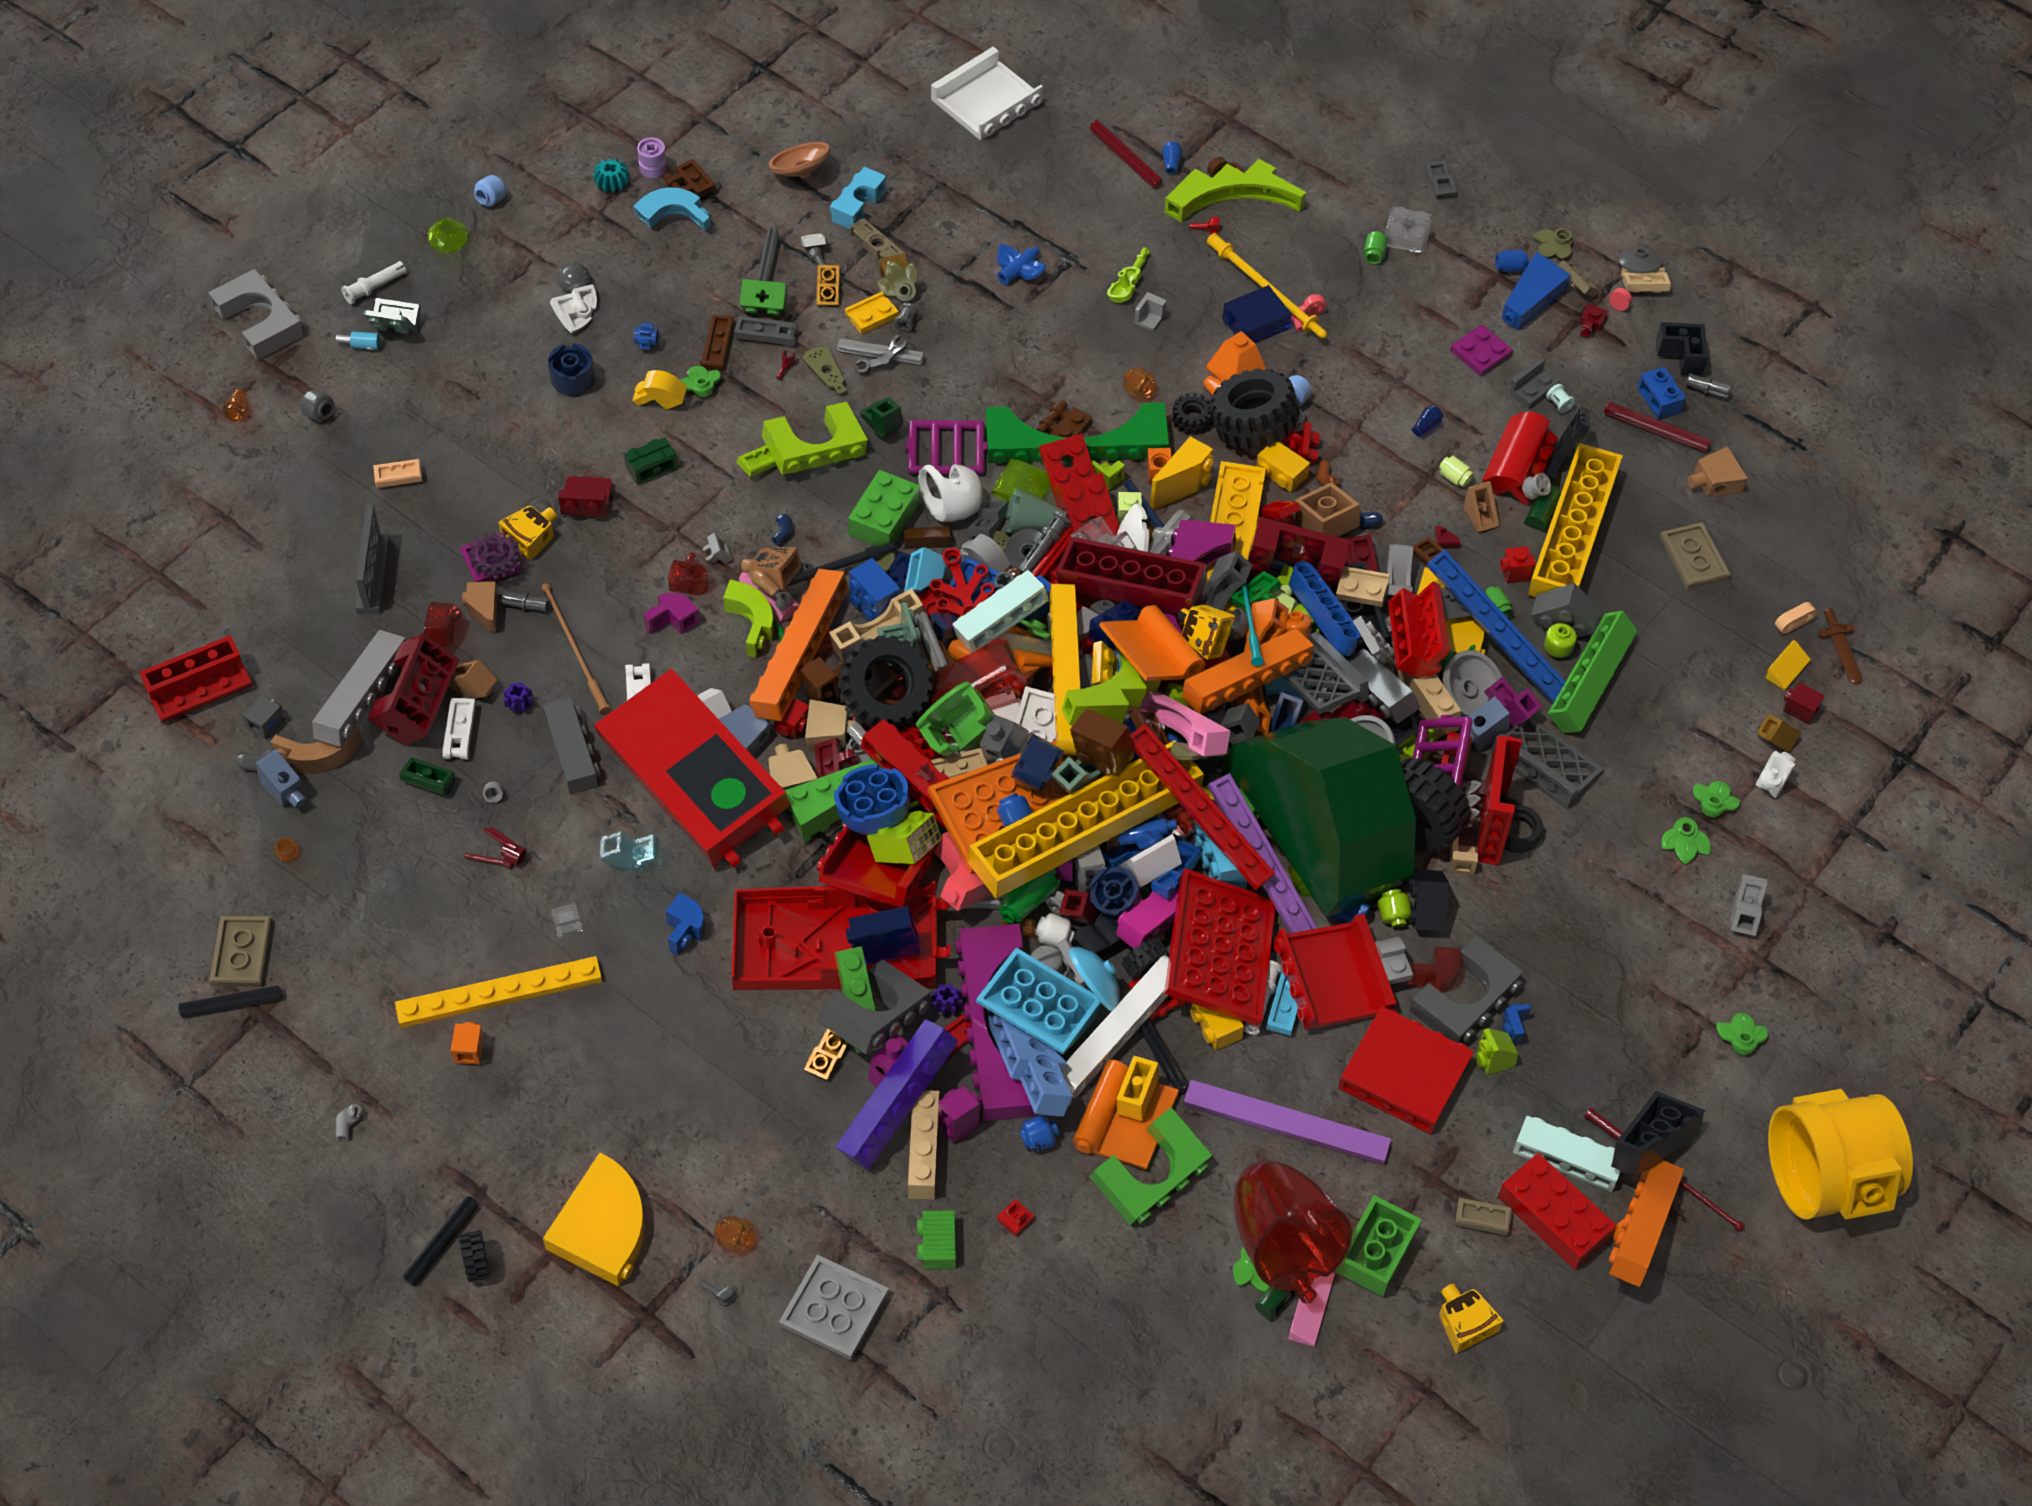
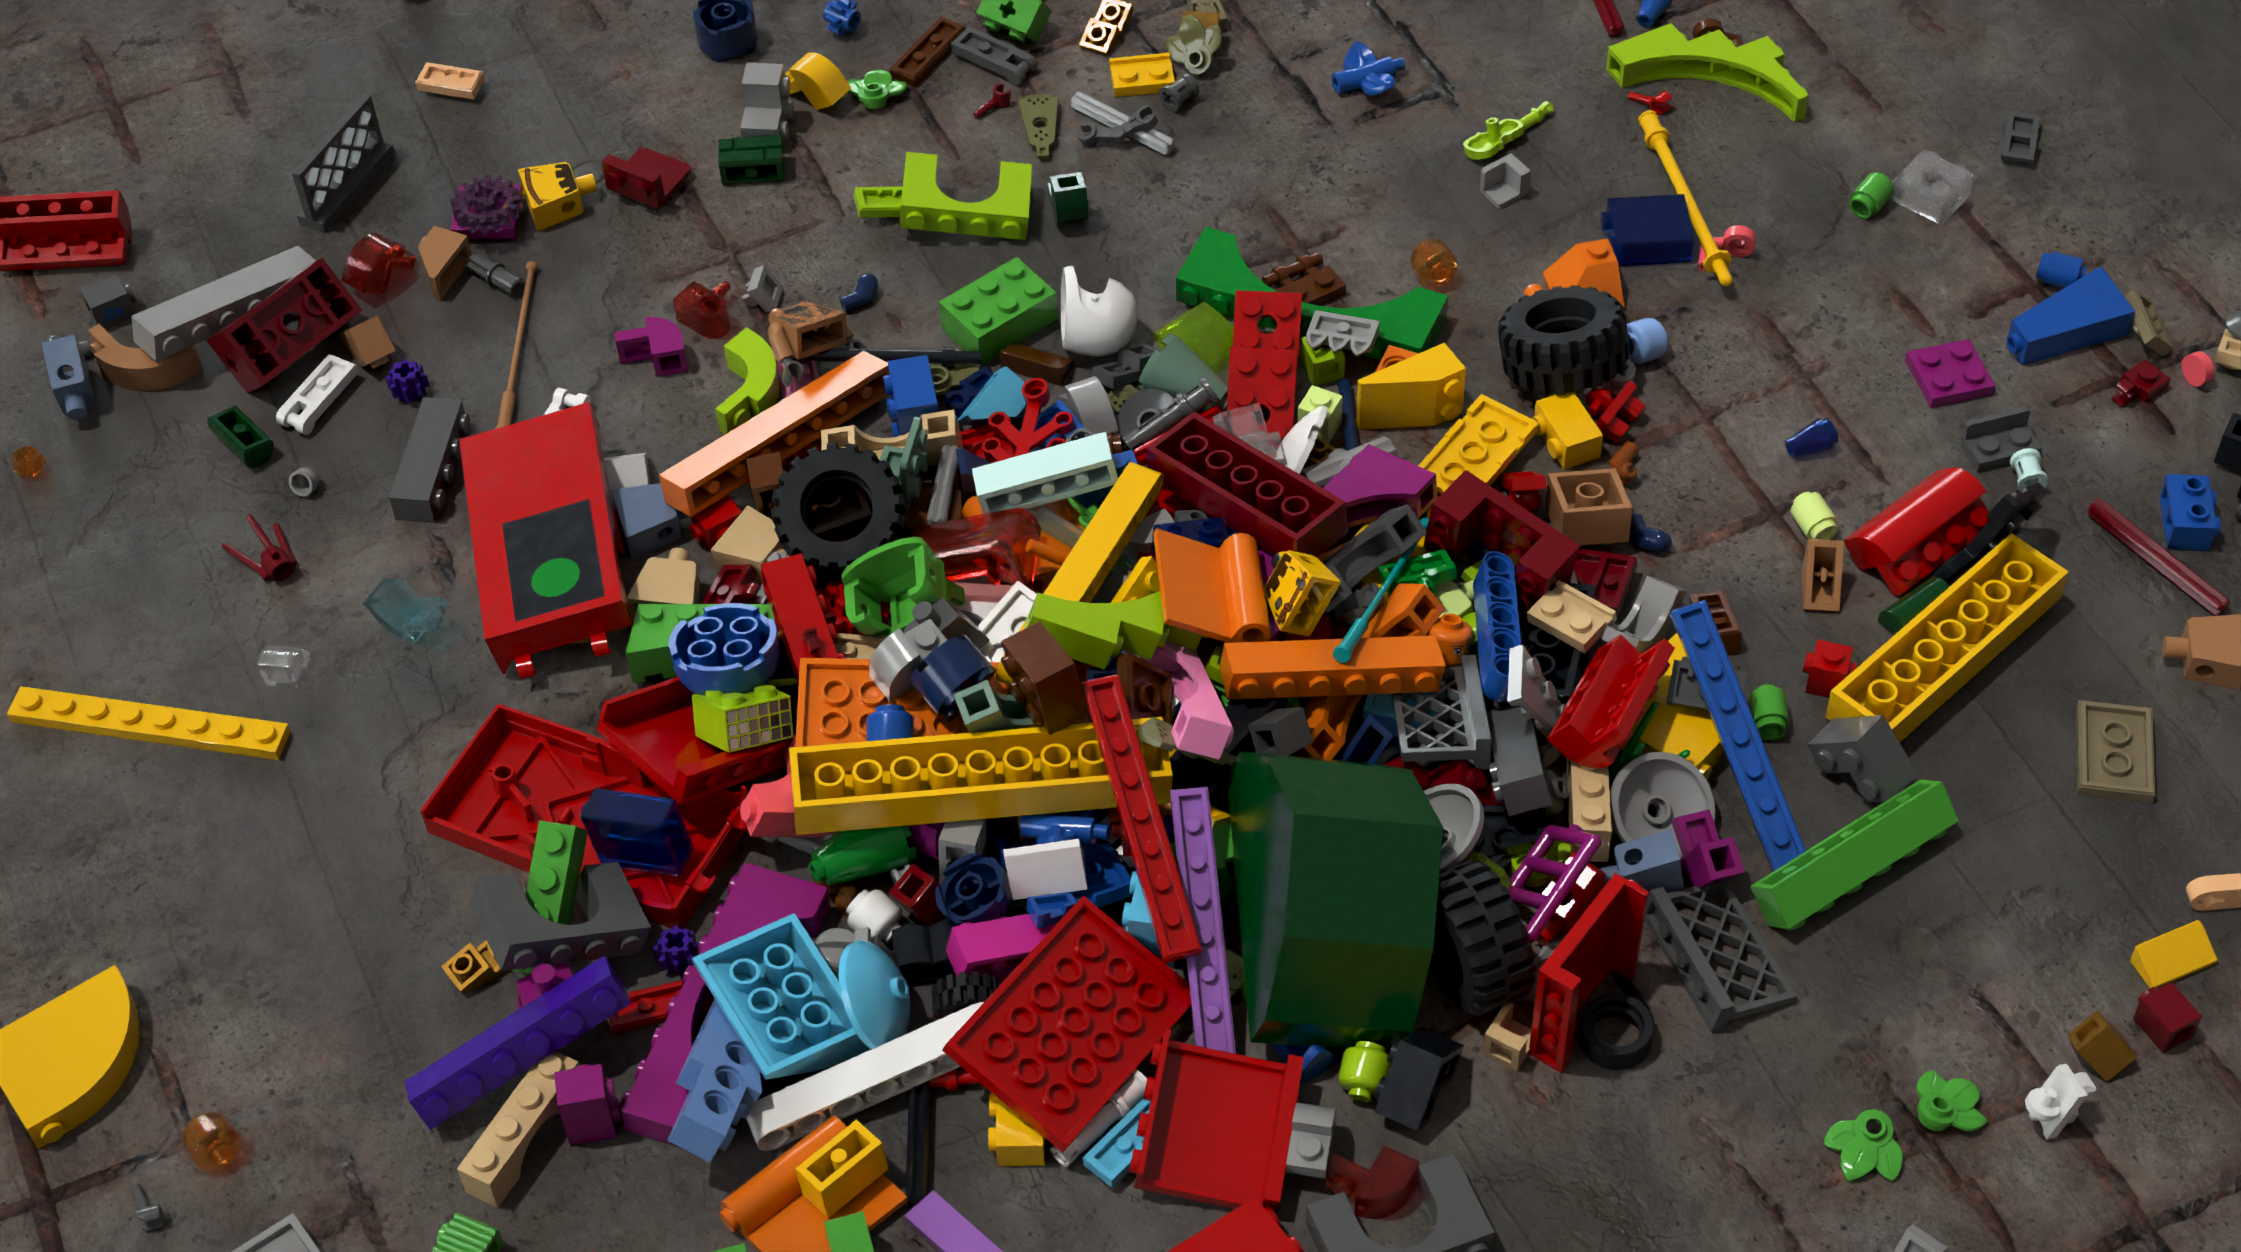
camera: 30 degrees right, 5 degrees down
orange brick [451,1022,484,1064] -> none
blue brick [666,893,705,956] -> none
magenta bar [906,420,987,475] -> none
blue head [1019,1115,1060,1153] -> none
black tyre [1172,393,1212,435] -> none
dark red tile [1434,526,1461,549] -> none
light grey wheel [1522,473,1551,500] -> none
olive plate [1533,228,1573,260] -> none
lime head [1544,623,1577,658] -> none
none -> light grey brick [740,63,794,143]
none -> light grey brick [869,619,947,702]
none -> light grey plate [1306,310,1380,357]

